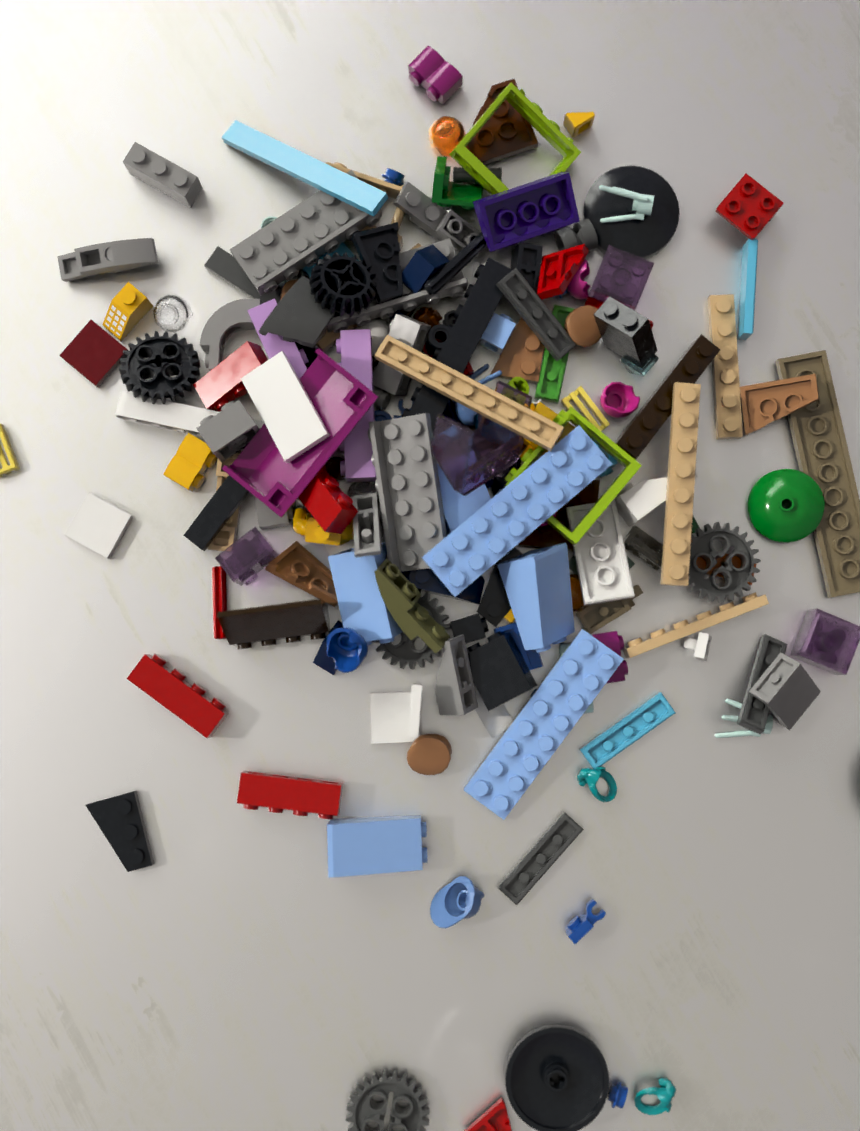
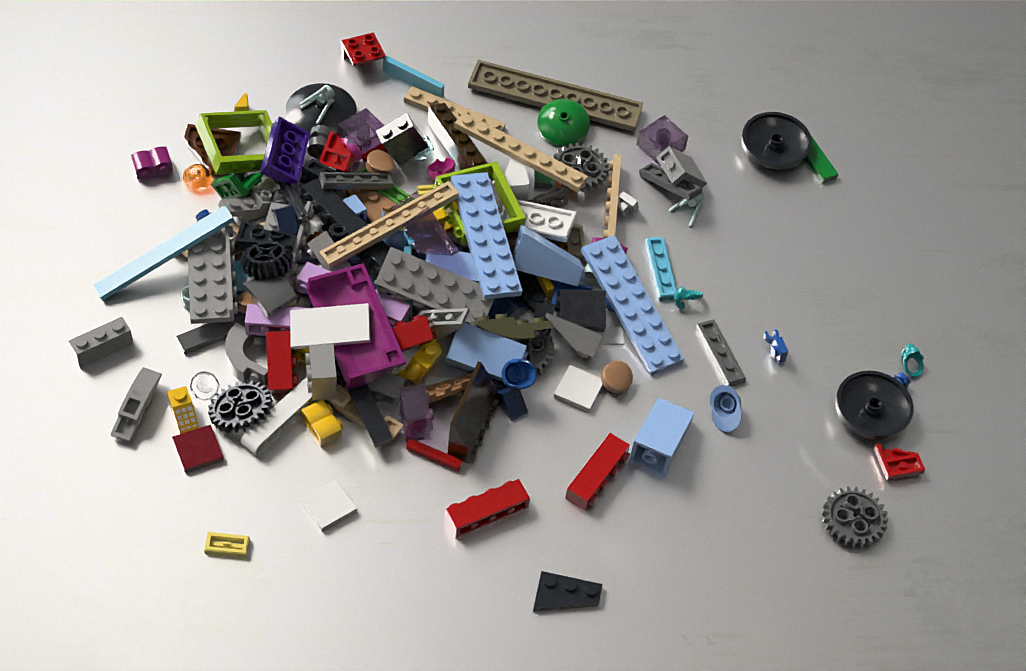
camera: 70 degrees left, 30 degrees down
white tile [408,684,422,738] -> none
medium nougat wing [740,374,819,436] -> none

